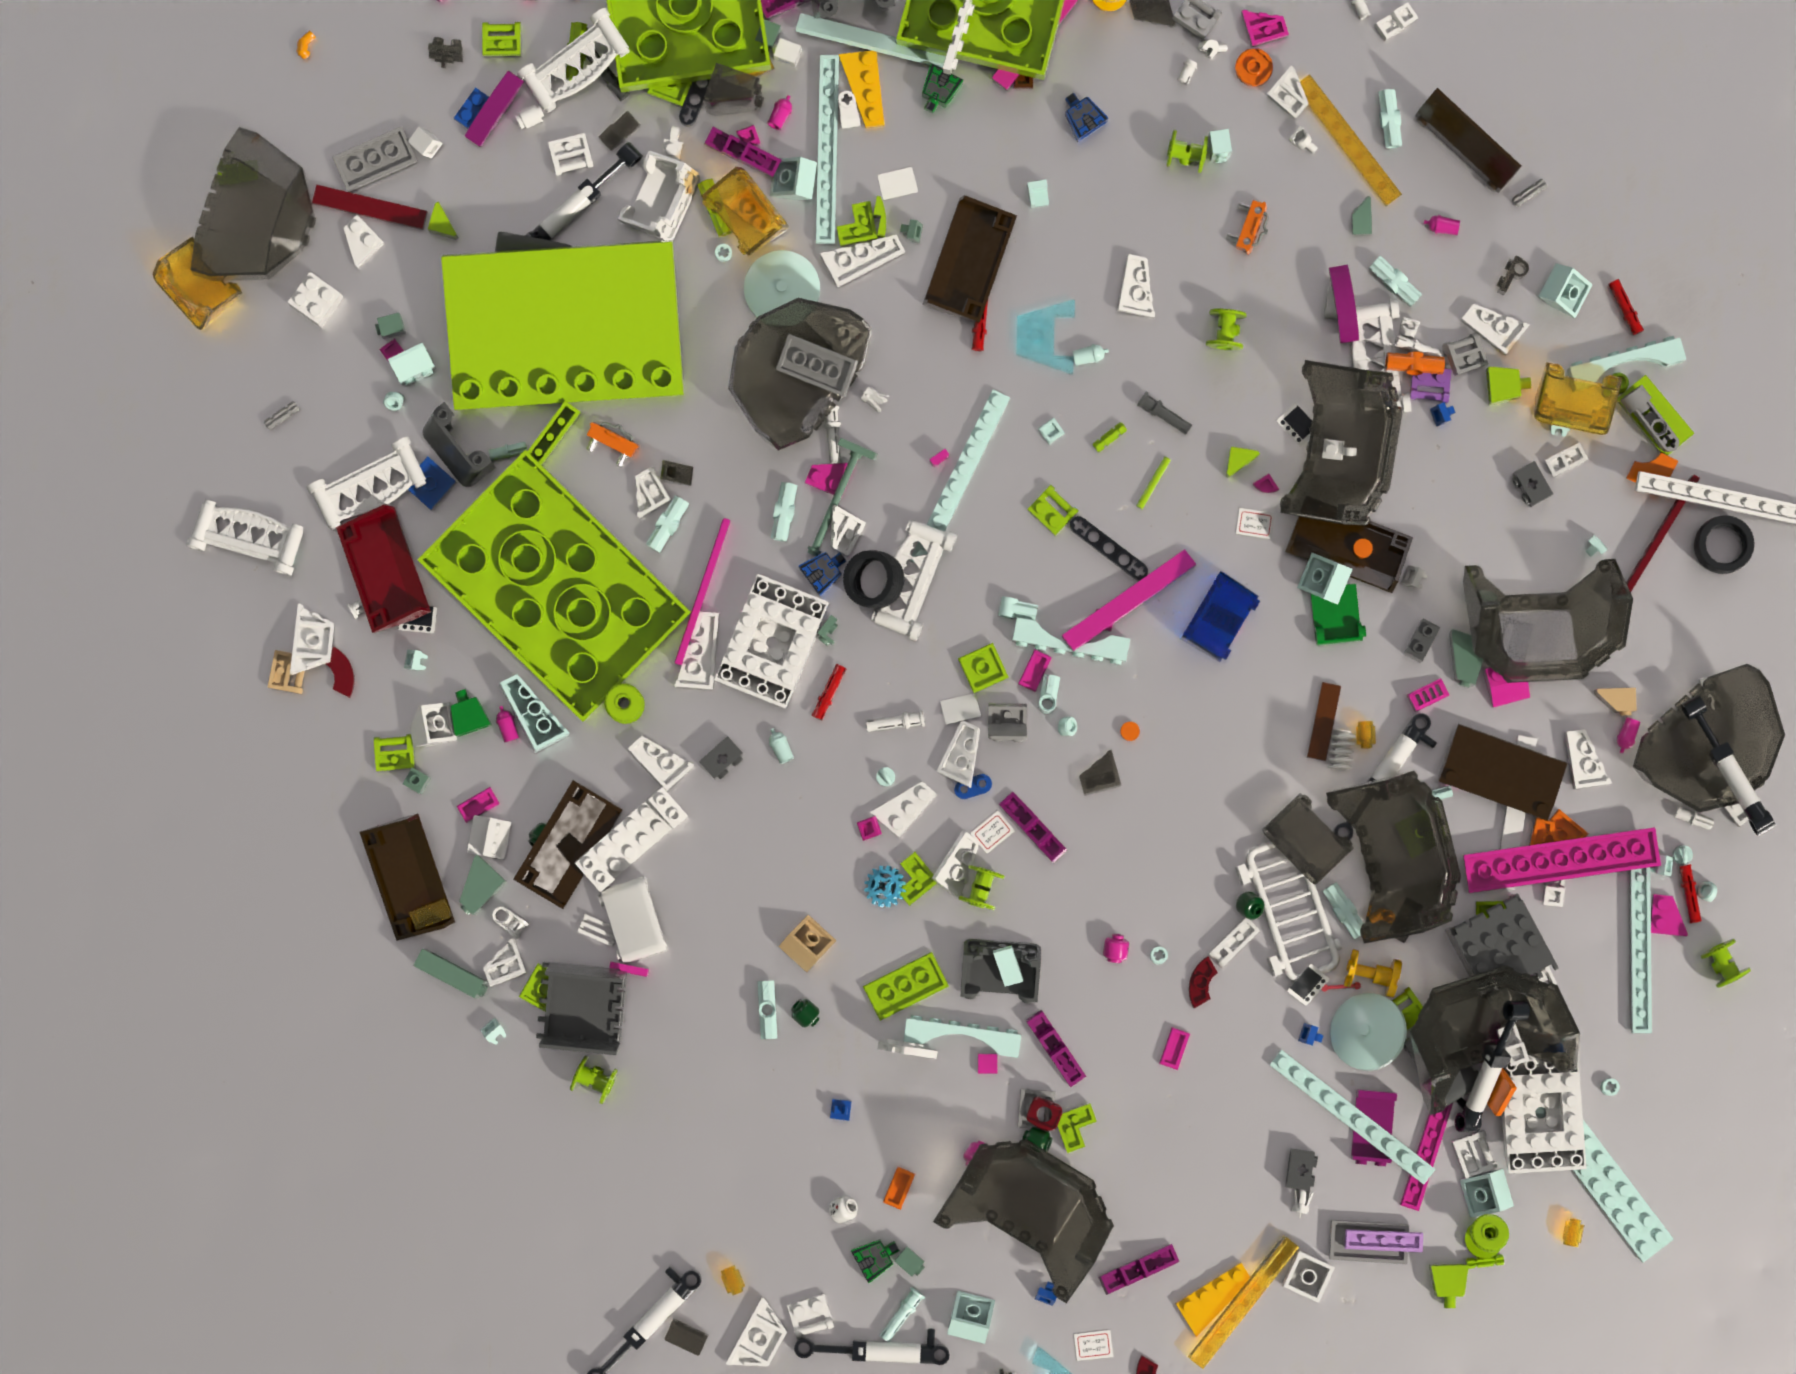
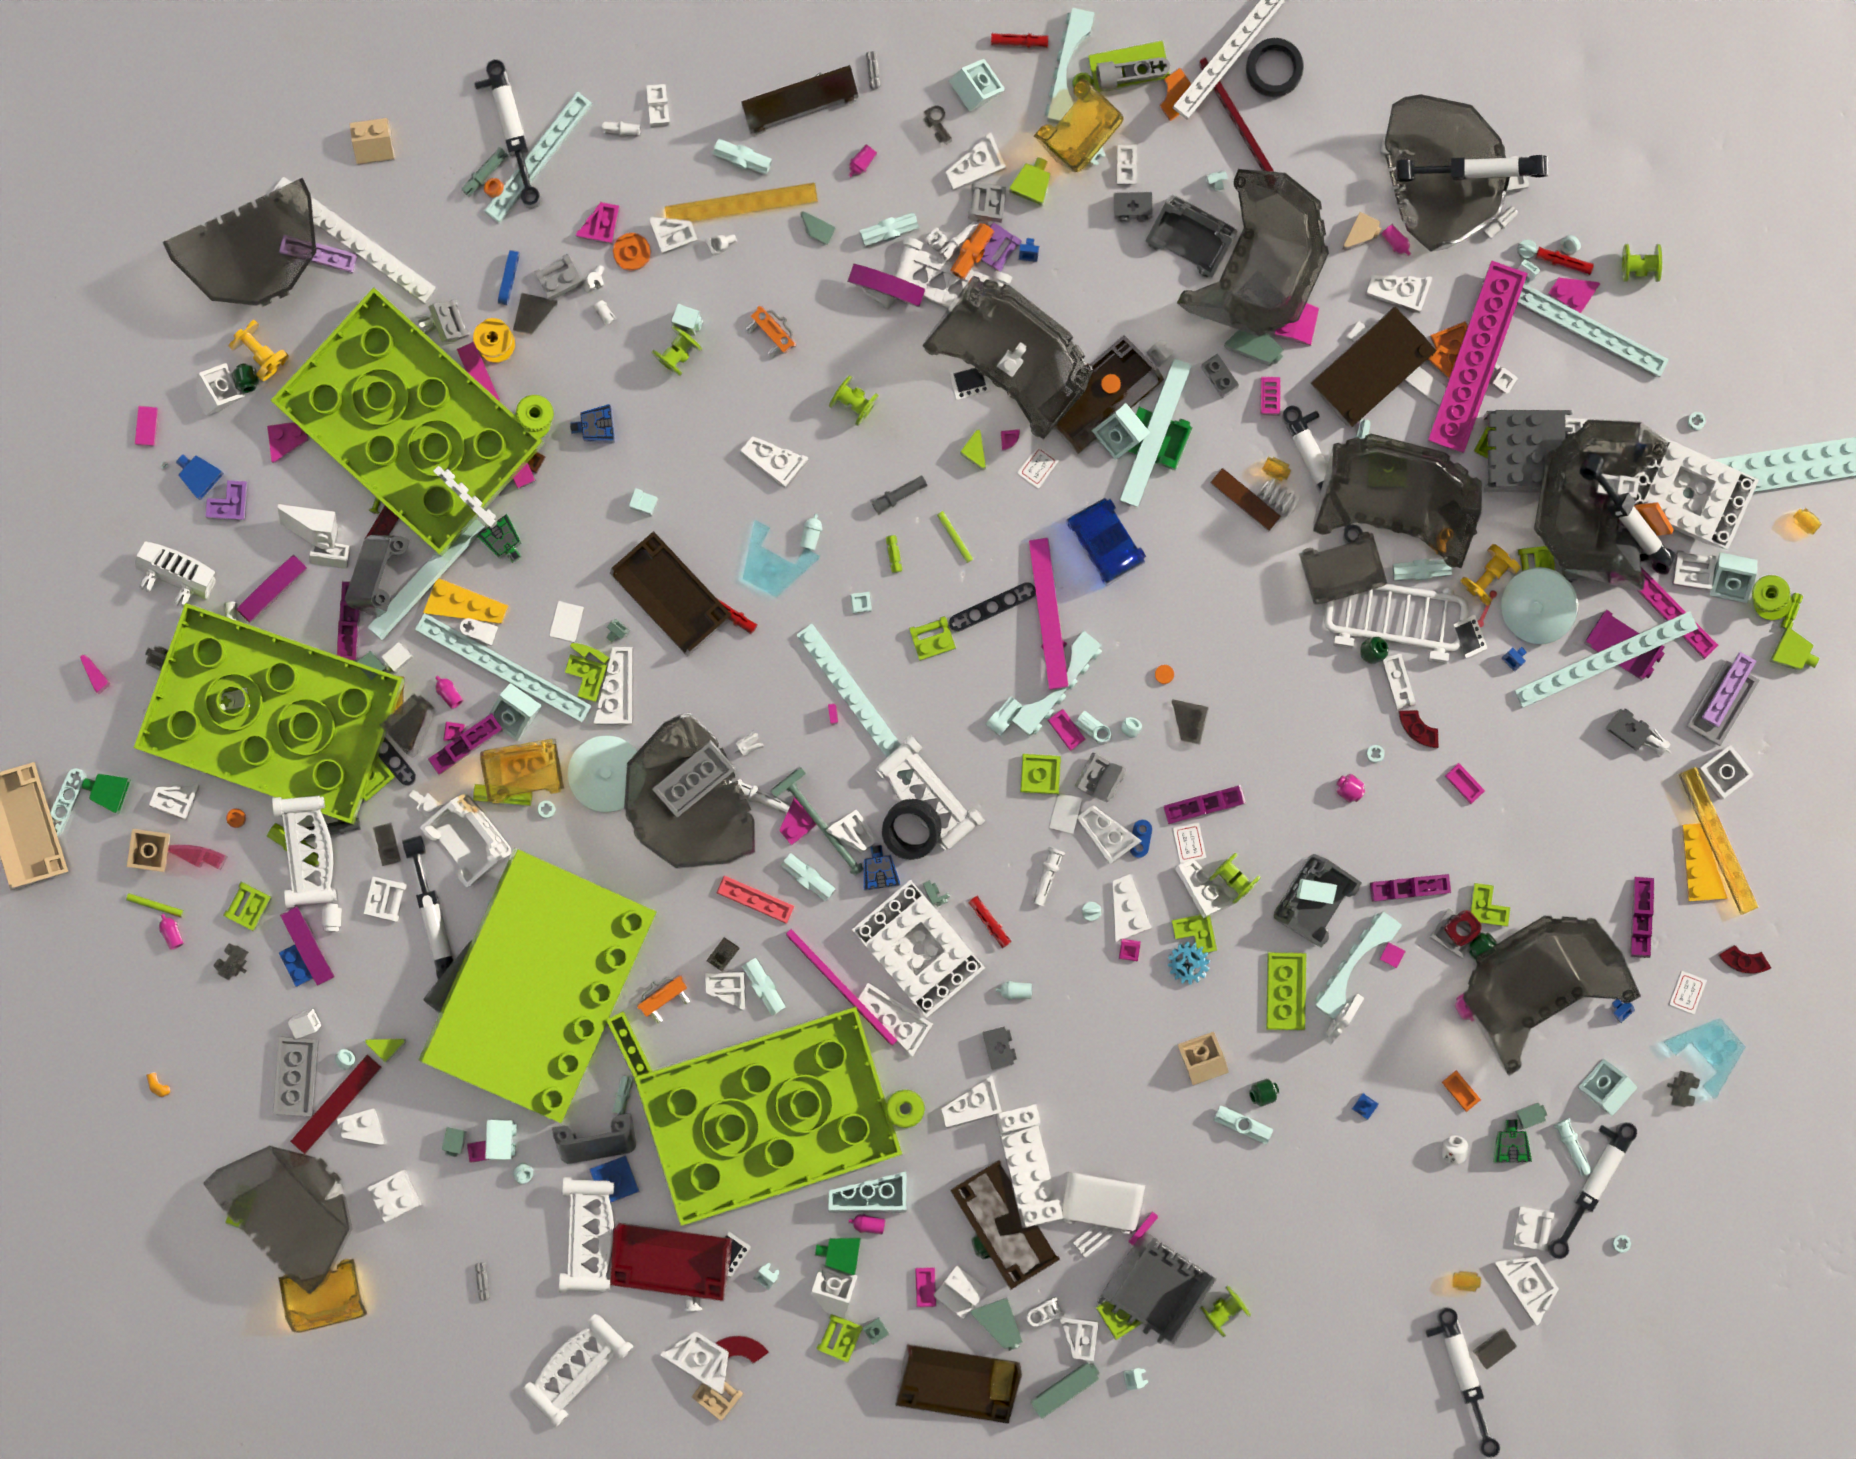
camera: 60 degrees left, 0 degrees up
none -> light aqua tile [335,1049,355,1070]
none -> lime hose [514,395,554,439]
none -> coral tile [716,875,795,924]
none -> light aqua tile [1119,358,1192,507]
none -> dark grey windscreen [1145,195,1238,278]

